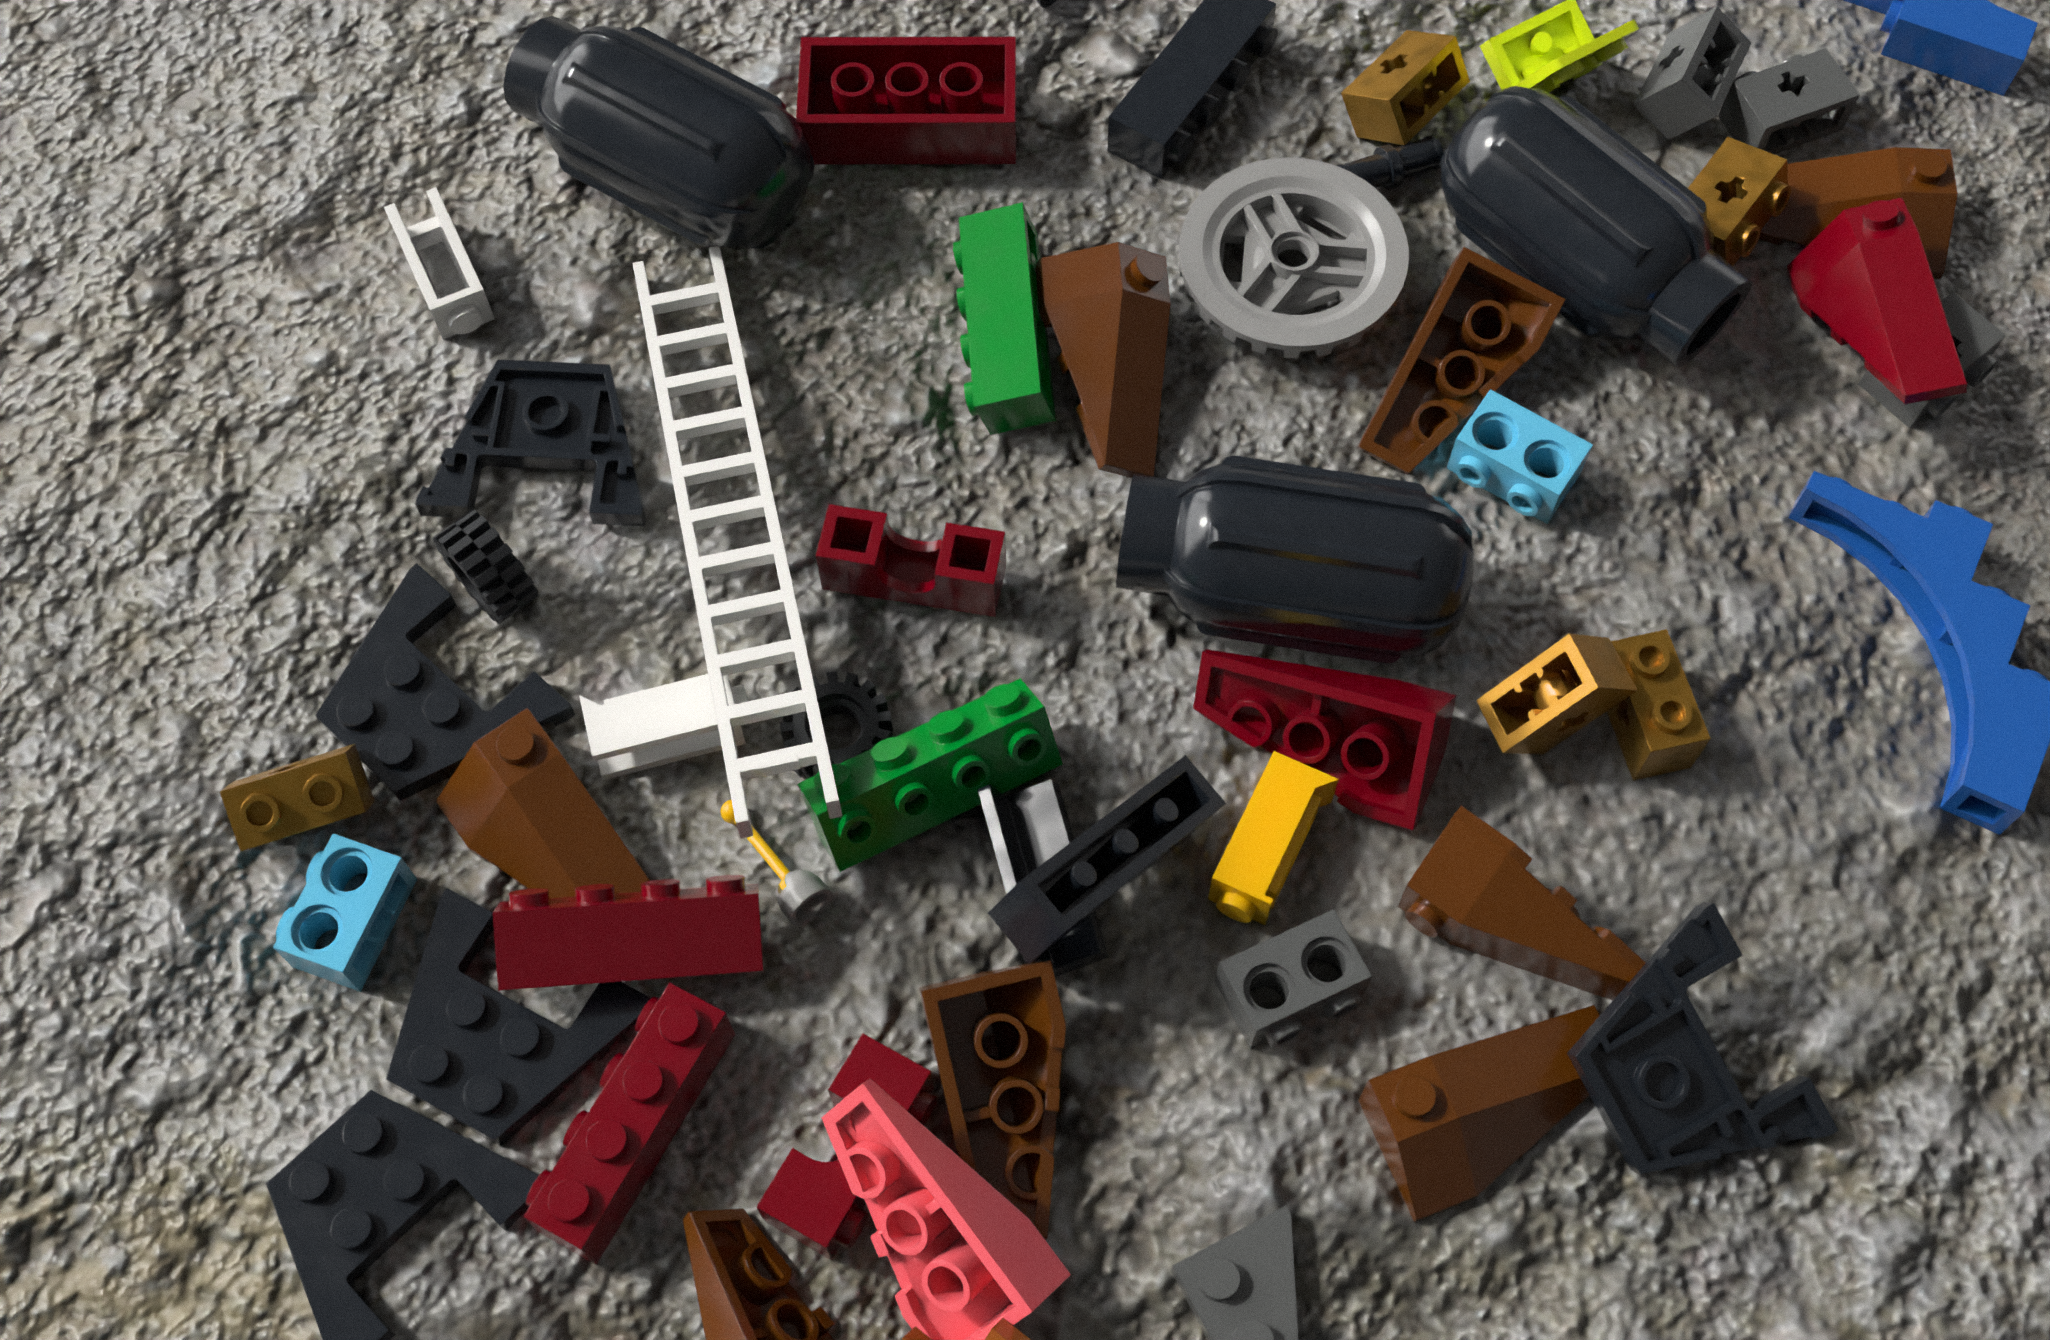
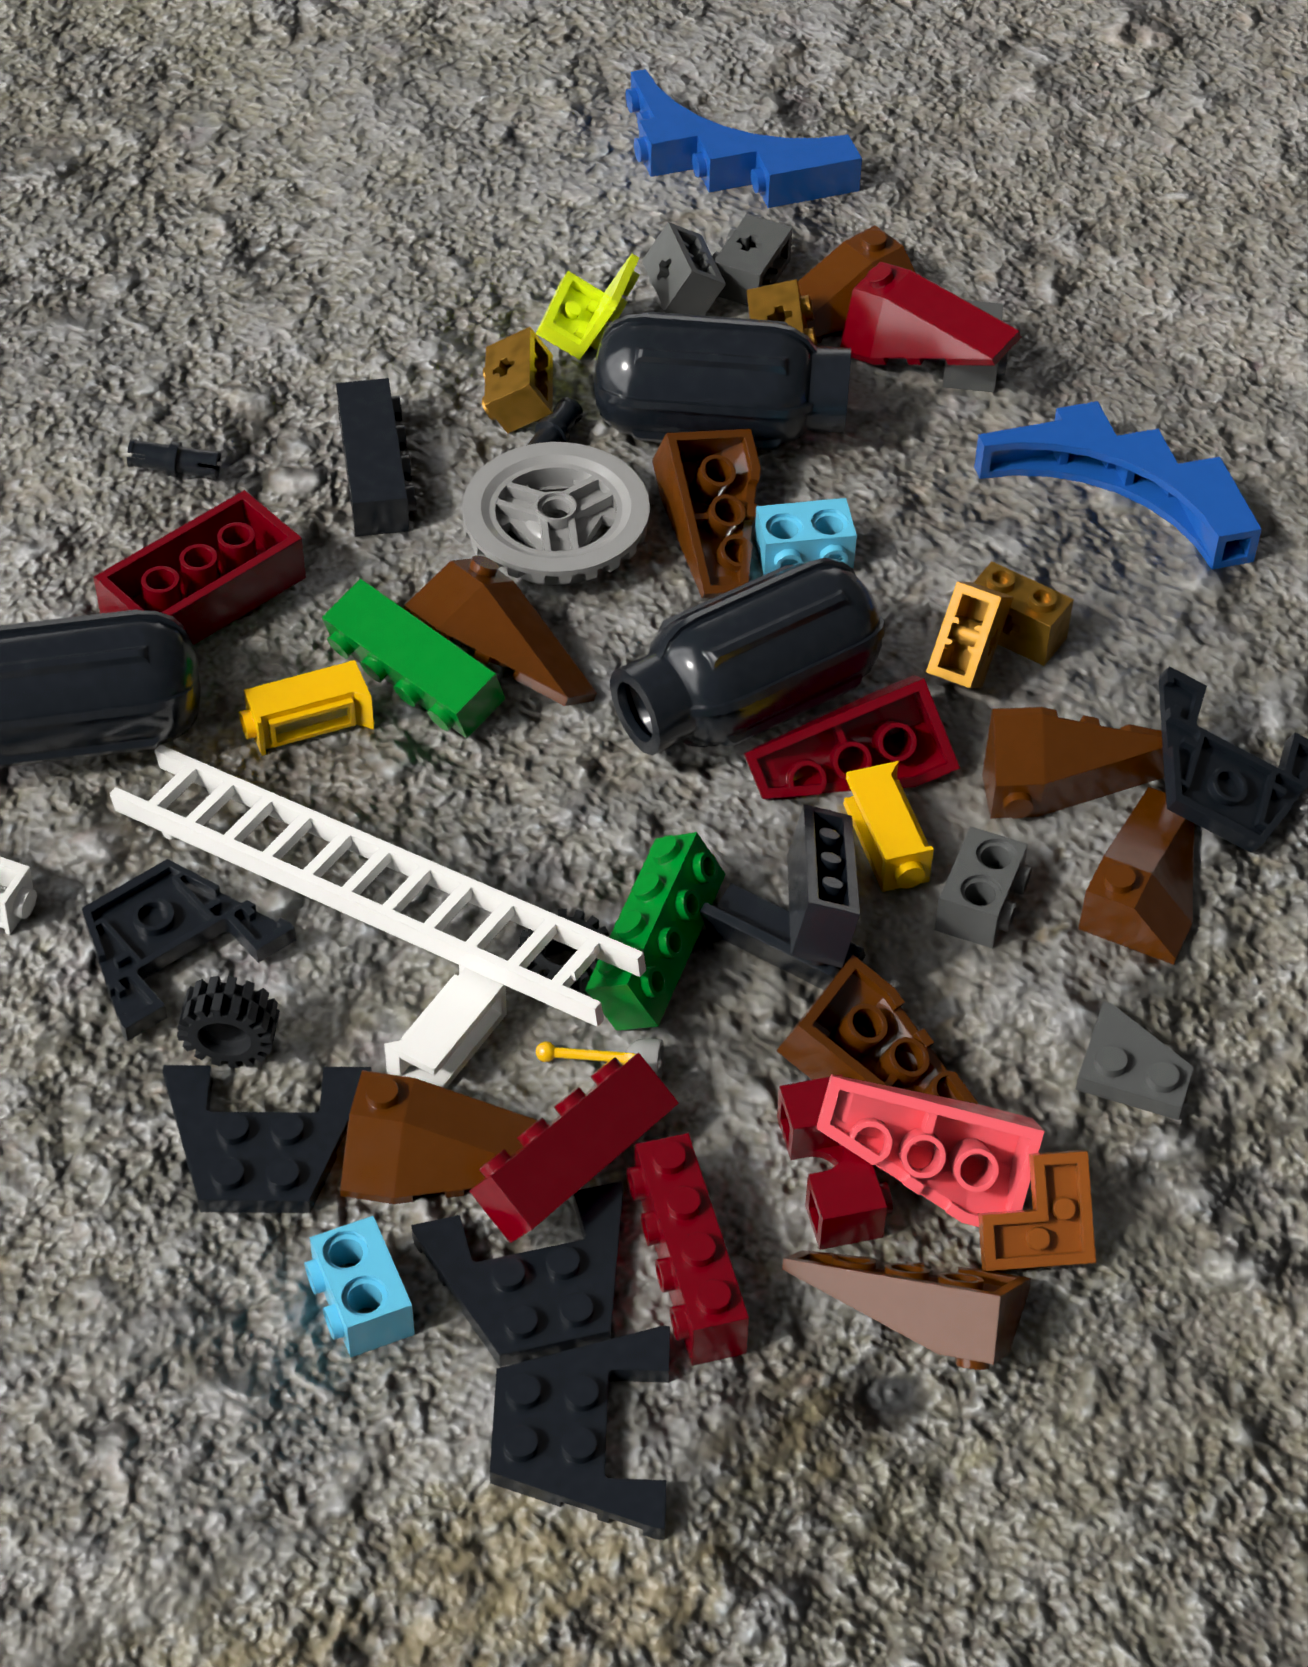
camera: 45 degrees left, 15 degrees down
pearl gold brick [220,744,375,852] -> none
dark red arch [816,504,1006,617] -> none
none -> yellow window [239,660,374,756]

